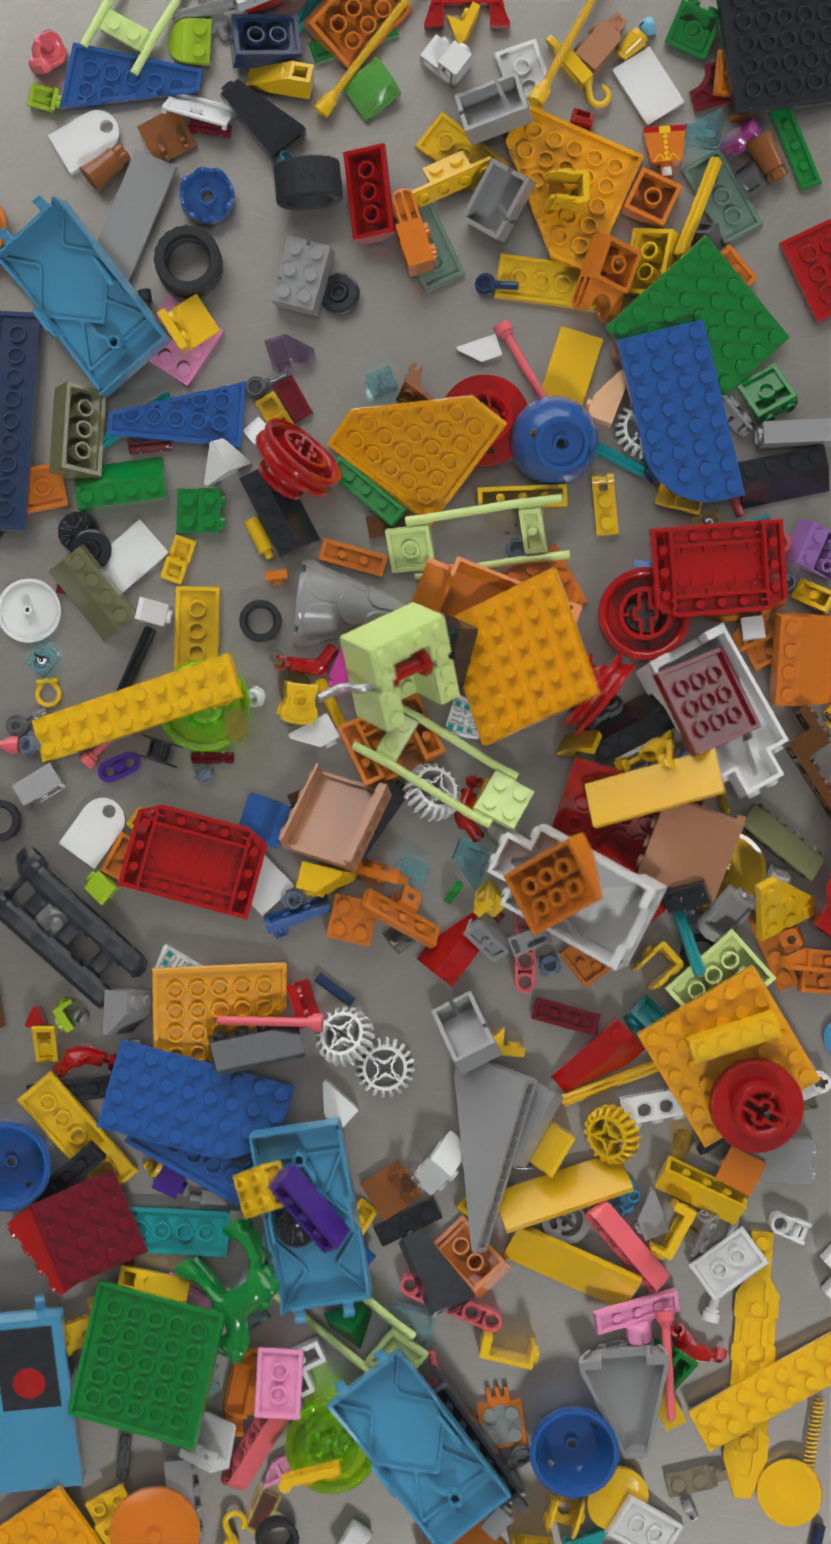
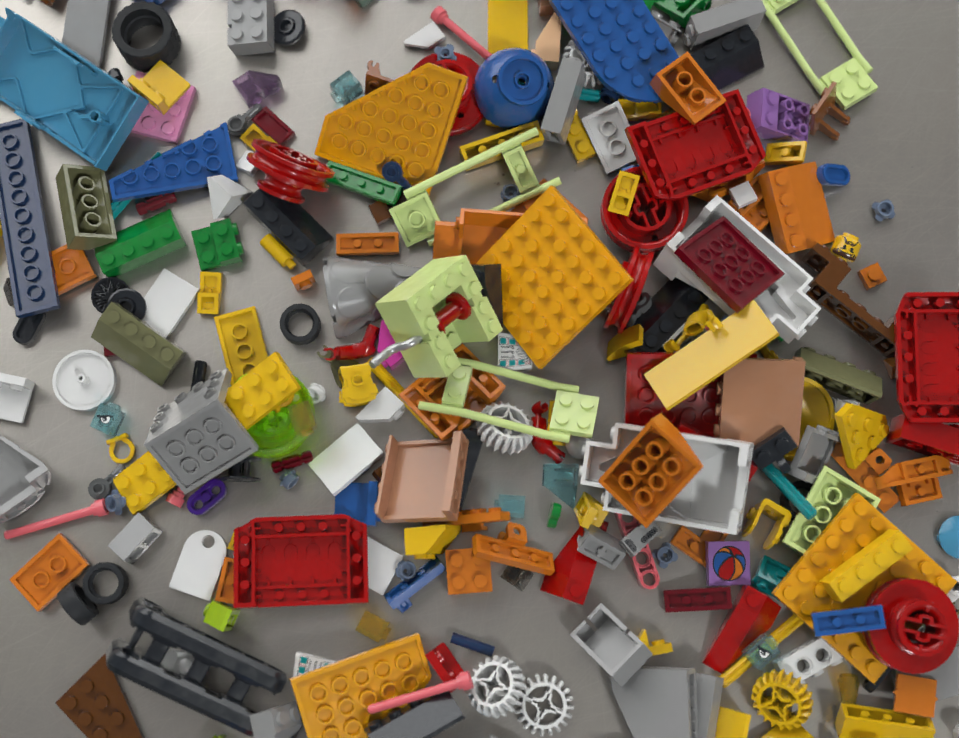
camera: 20 degrees left, 10 degrees down
white slope [135,597,173,628] -> none
none -> light grey bracket [144,368,259,494]
none -> white tile [308,423,385,496]
none -> clear yellow brick [355,610,391,643]
none -> dark blue plate [382,161,412,190]
none -> sand blue plate [434,44,457,61]
none -> light grey brick [540,56,587,145]
none -> white plate [581,101,637,175]
none -> yellow slope [608,170,640,217]
none -> orange slope [649,51,727,125]
none -> tile [705,540,751,586]
none -> clear light blue brick [741,634,781,670]
none -> blue hinge [811,605,886,637]

